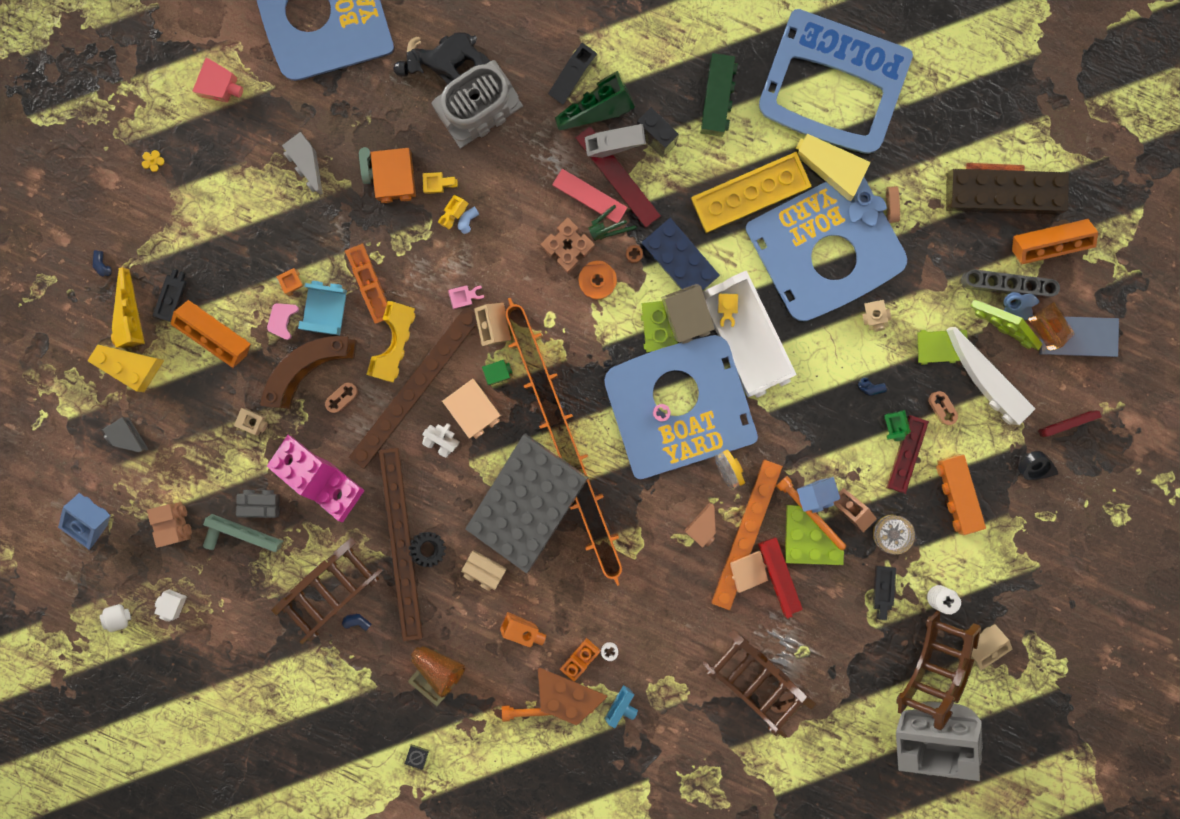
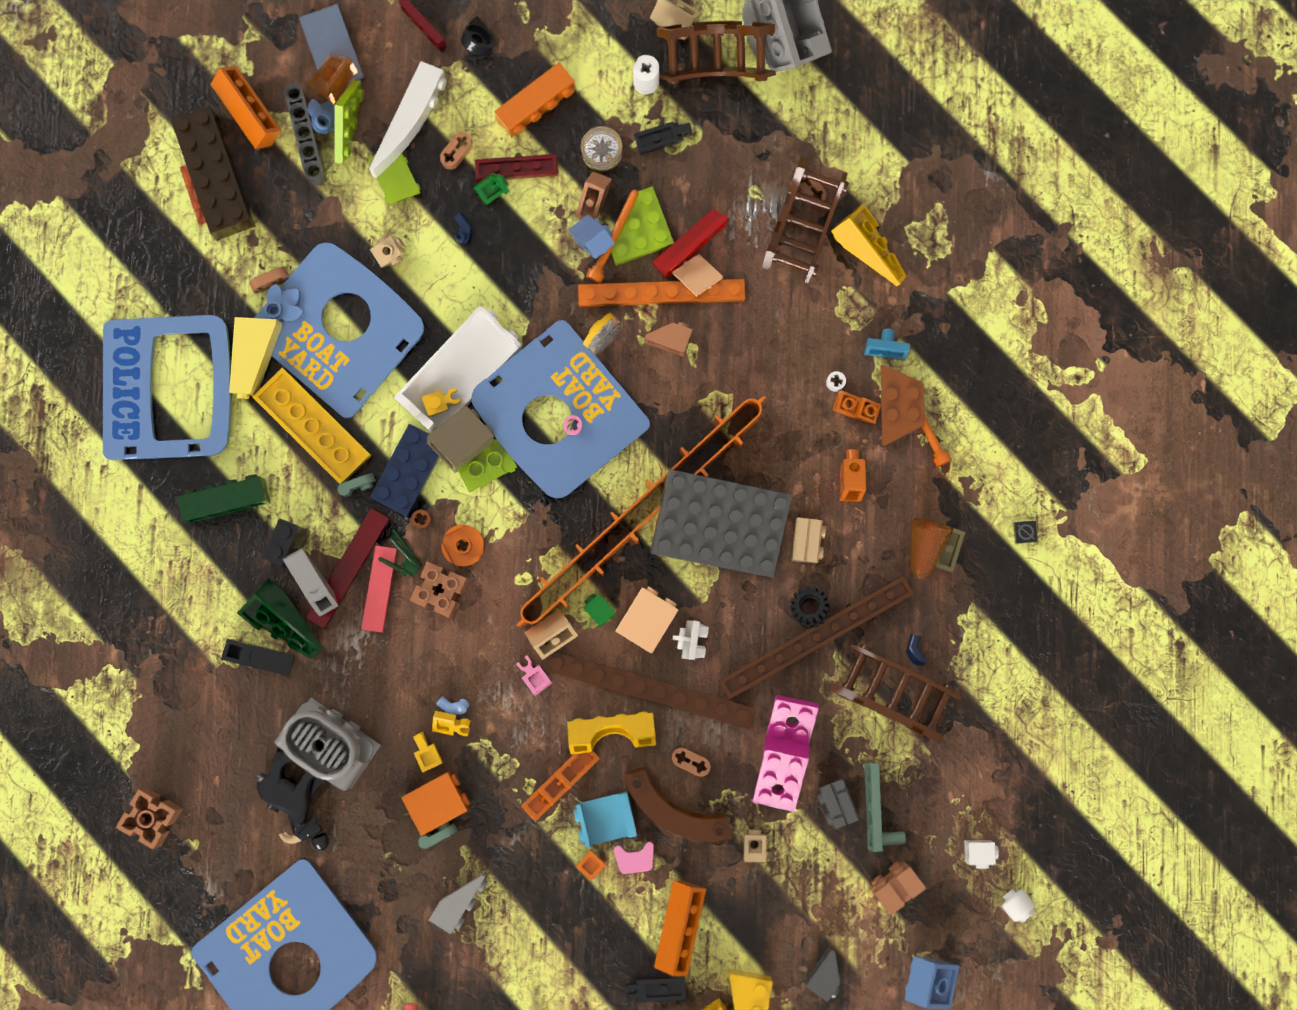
camera: 110 degrees left, 5 degrees down
none -> sand green plate [337,473,376,497]
none -> yellow wedge [831,203,906,286]

